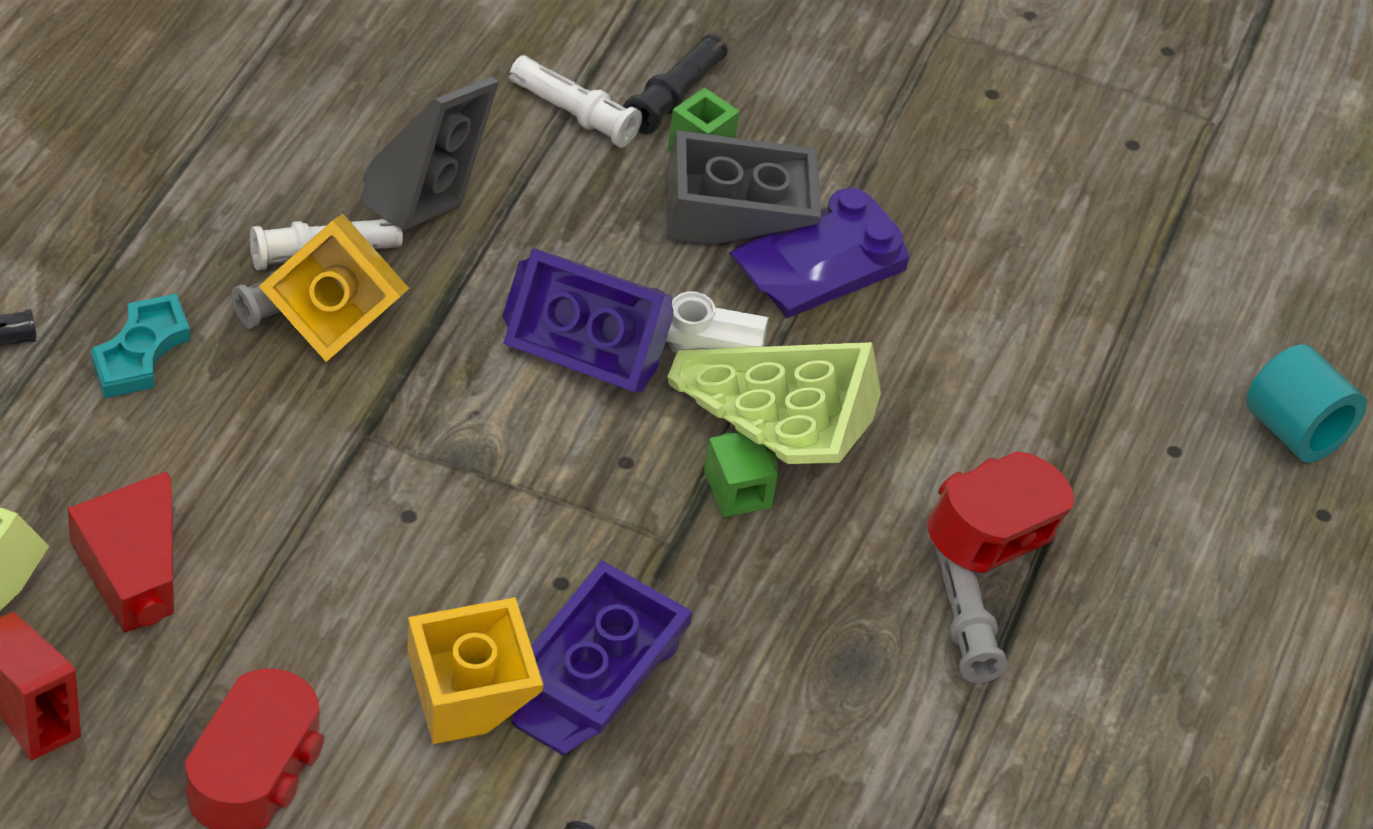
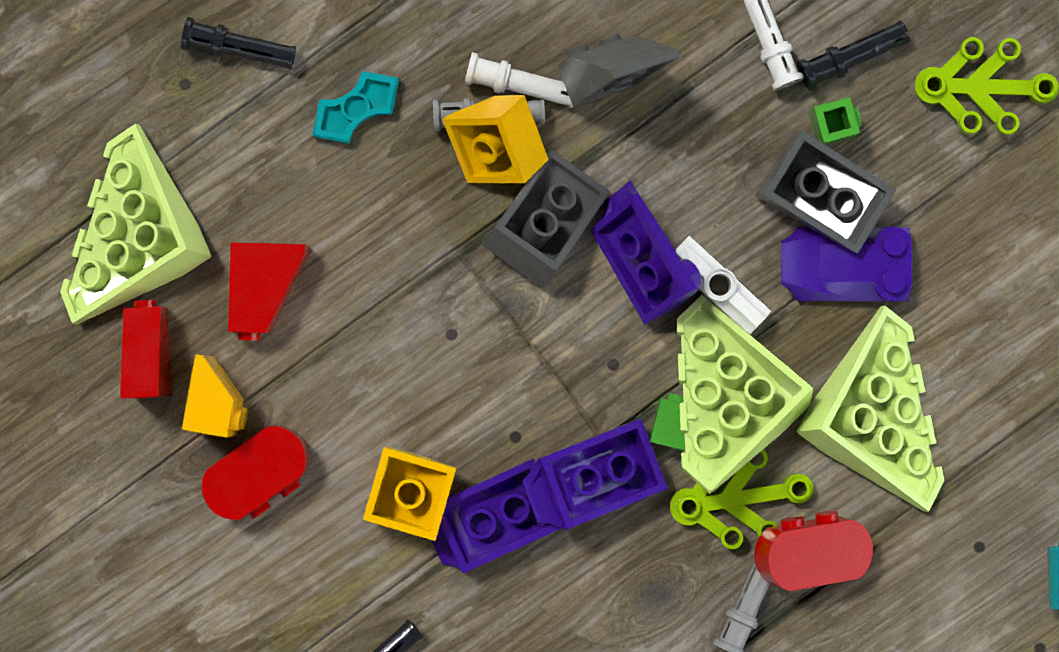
camera: 40 degrees right, 40 degrees up
none -> yellow slope [182,354,248,438]
none -> dark grey slope [482,149,611,288]
none -> dark purple slope [522,419,668,530]
none -> lime plant [670,449,813,549]
none -> yellowish green slope [796,306,944,512]
none -> lime plant [914,37,1059,136]

